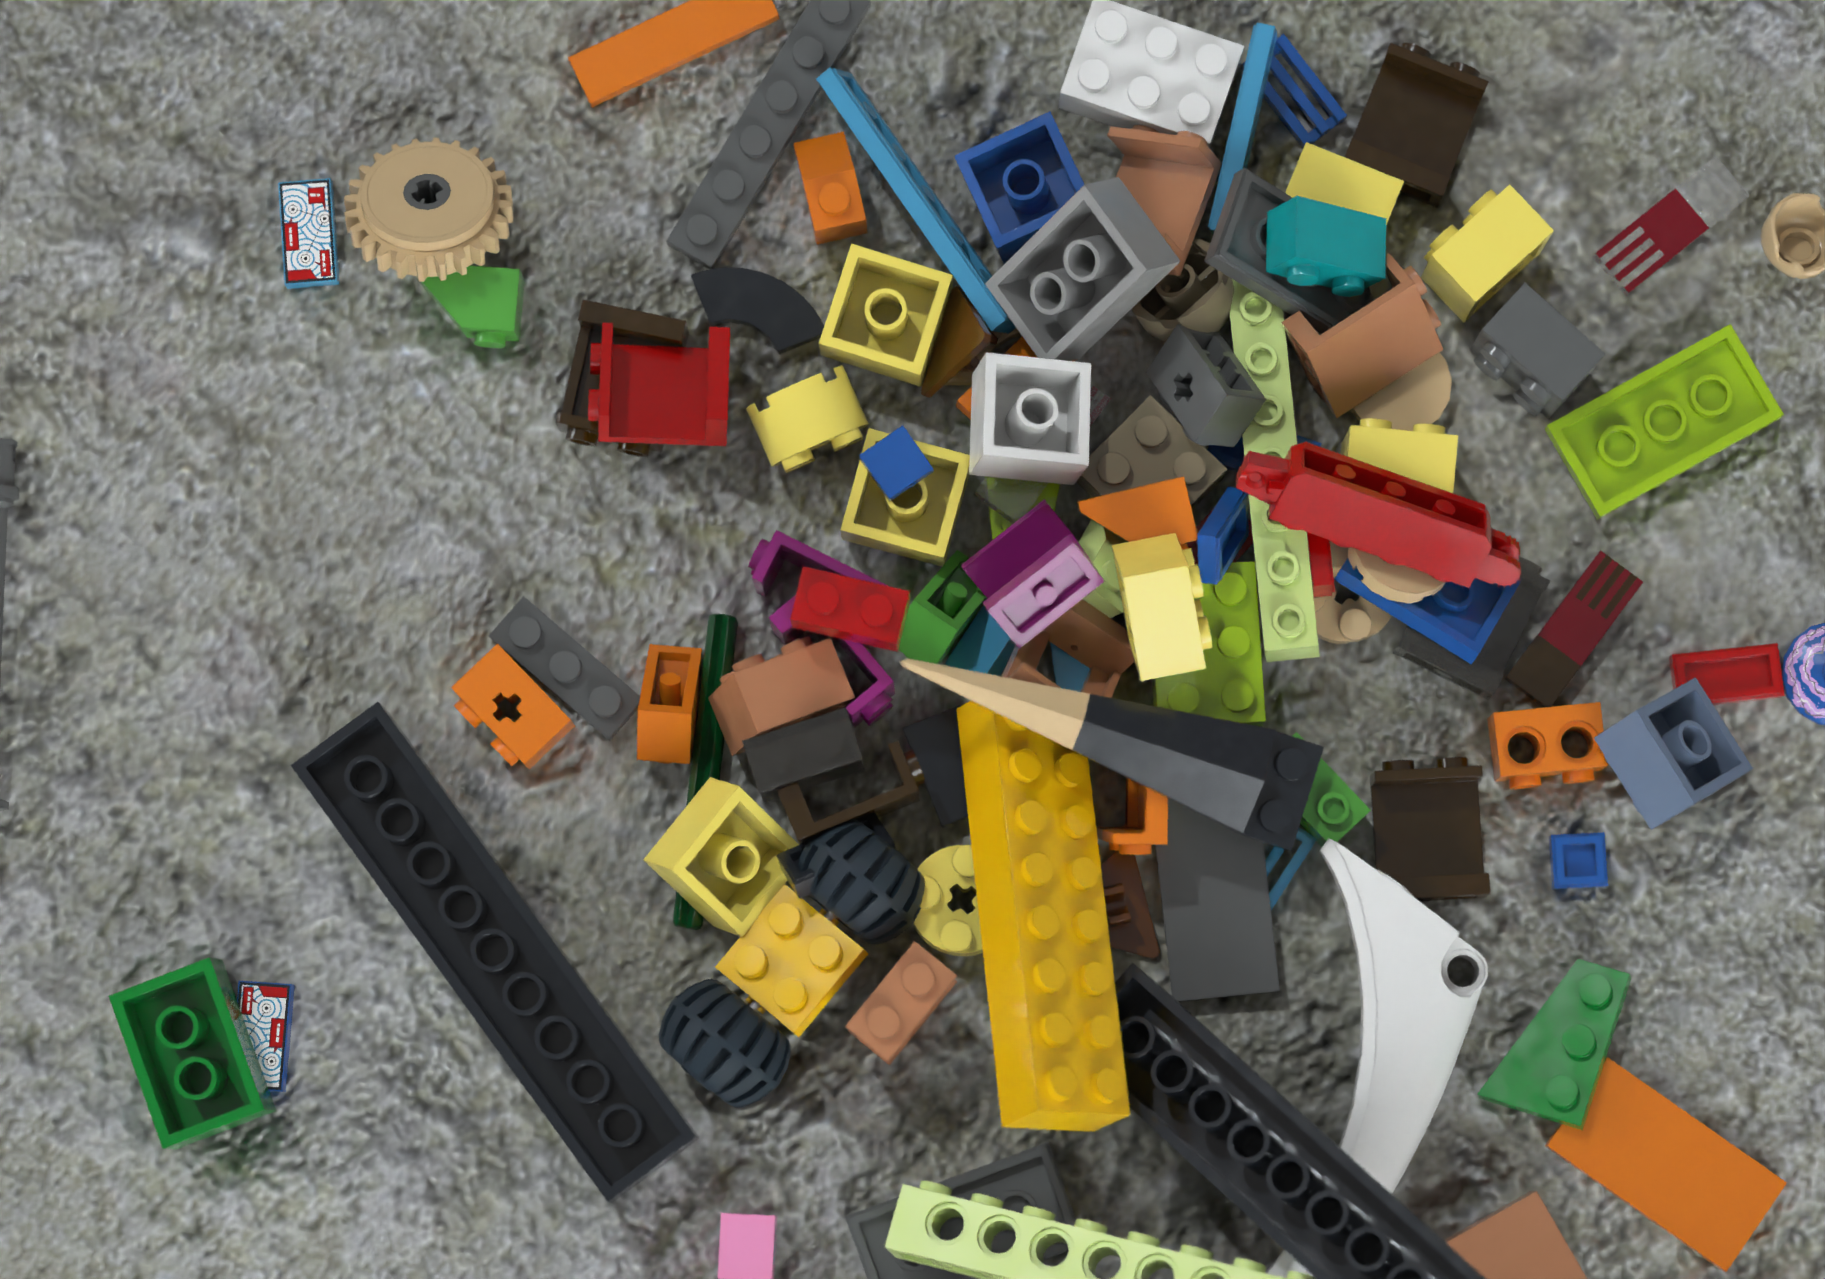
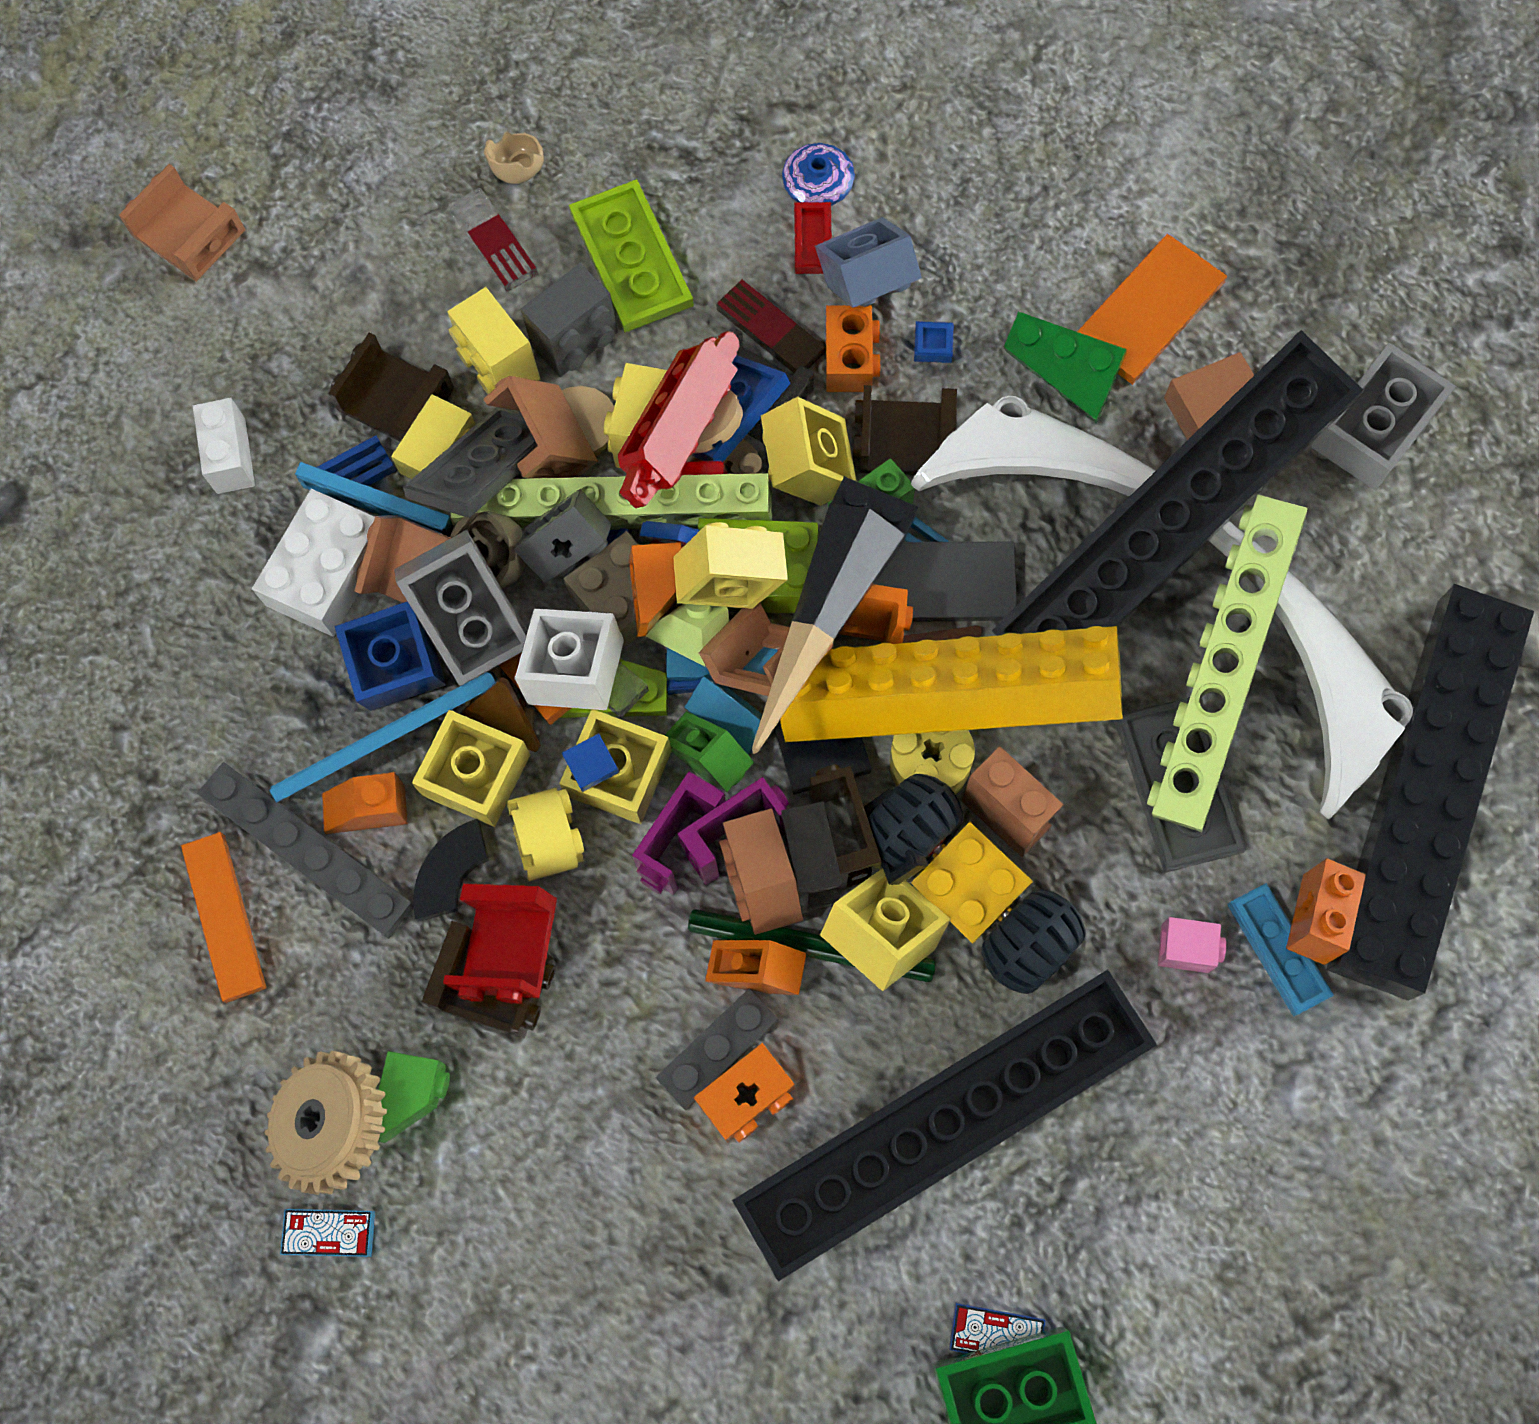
camera: 85 degrees left, 10 degrees down
red brick [790,566,910,652] -> none
magenta panel [961,499,1105,649] -> none
teal brick [1266,196,1386,297] -> none
none -> light yellow brick [761,397,856,506]

